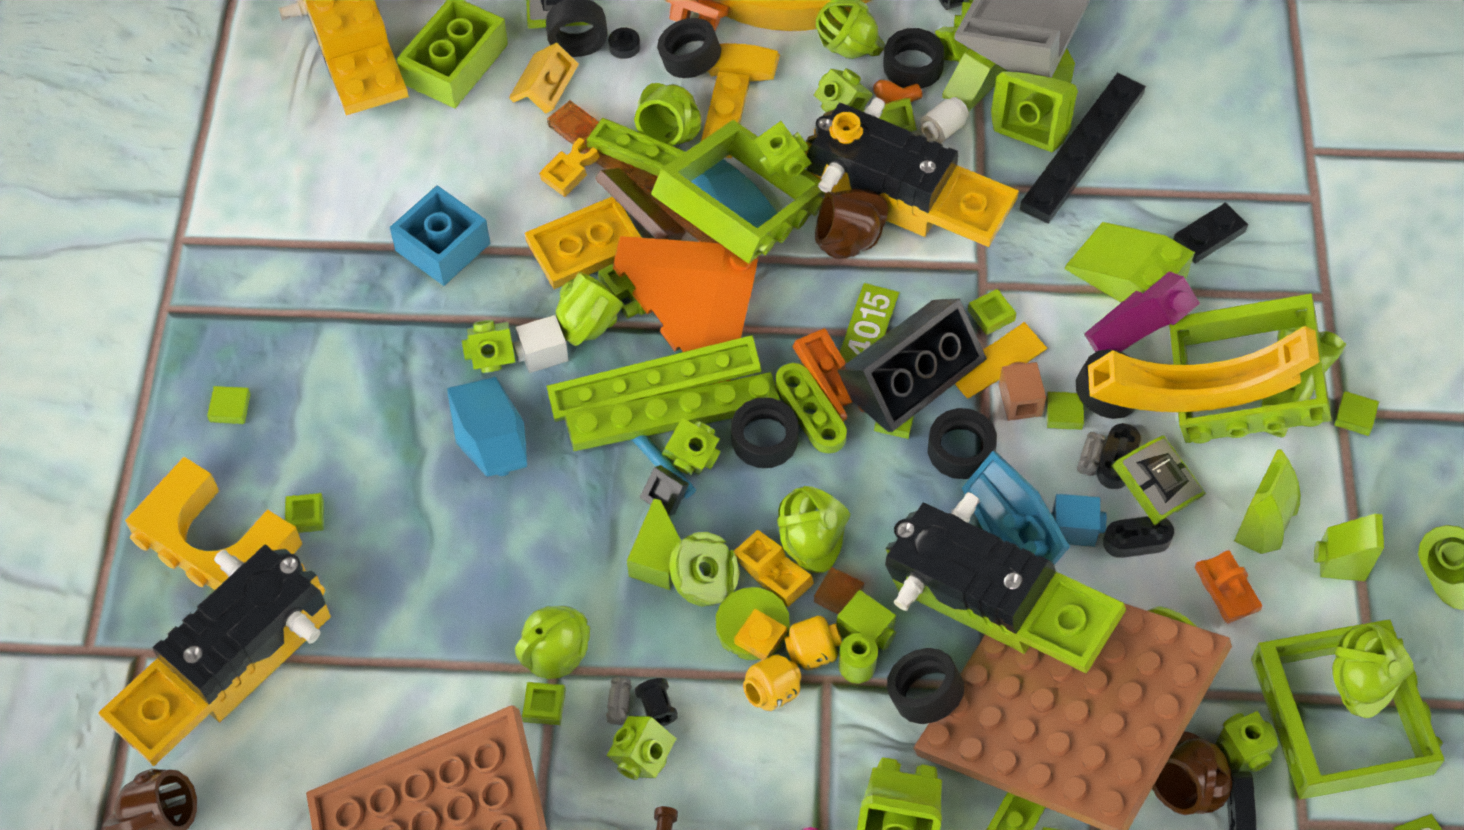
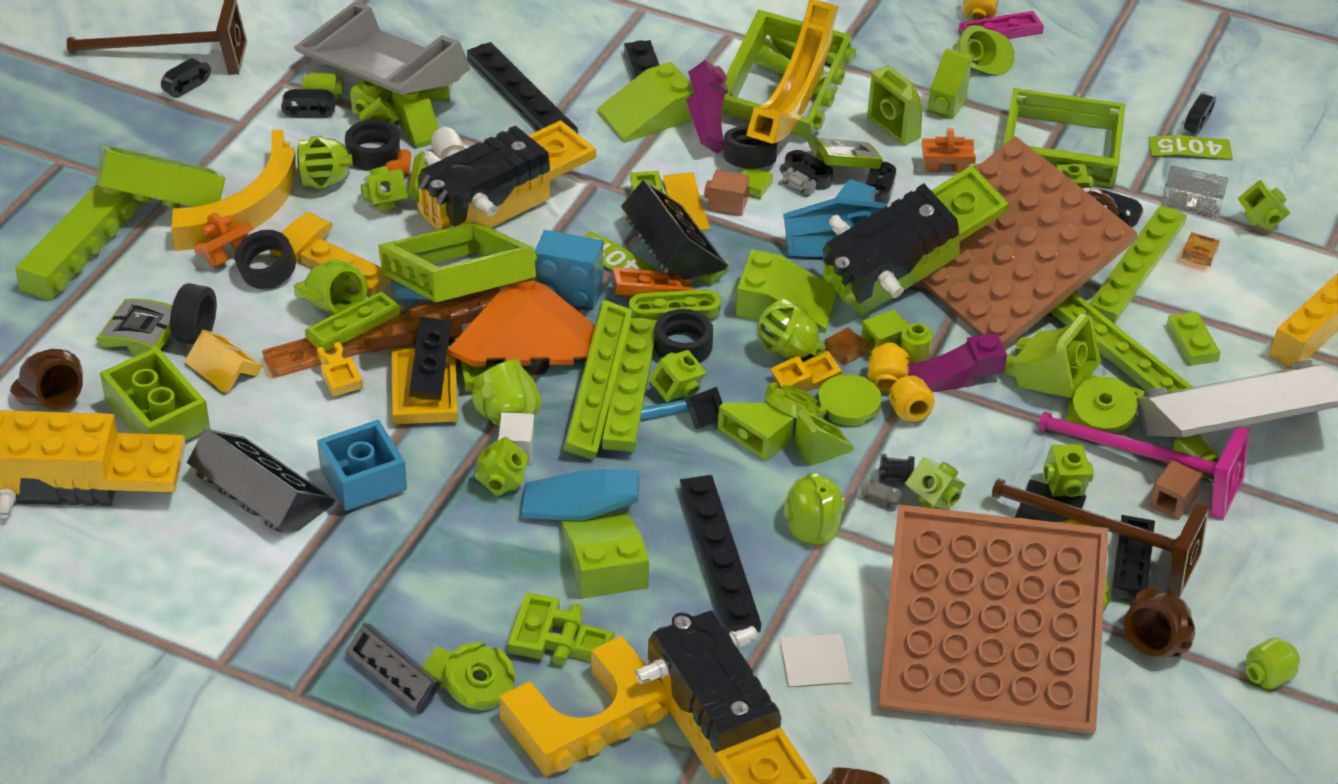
camera: 70 degrees left, 15 degrees down
lime tile [522,682,566,726] -> none
black tile [608,27,640,59] -> none
yellow plate [734,609,787,660] -> none
lime brick [754,121,812,183] -> none
reddish brown helmet [815,189,888,259] -> none
yellow plate [829,112,863,144] -> none
black tyre [887,648,964,724] -> none
black tyre [927,408,997,479] -> none
lime slope [991,71,1078,153] -> none
lime helmet [1332,624,1414,718] -> none
none -> slope [187,428,335,532]
none -> black plate [345,623,442,713]
none -> black plate [409,316,451,401]
none -> lime plate [443,642,516,710]
none -> lime plate [507,592,583,666]
none -> dark azure brick [534,230,603,310]
none -> lime slope [561,510,649,599]
none -> black plate [679,475,761,633]
none -> lime slope [736,250,838,333]
none -> white sticker [780,634,852,687]
none -> lime slope [794,408,854,466]
none -> magenta slope [908,333,1007,392]

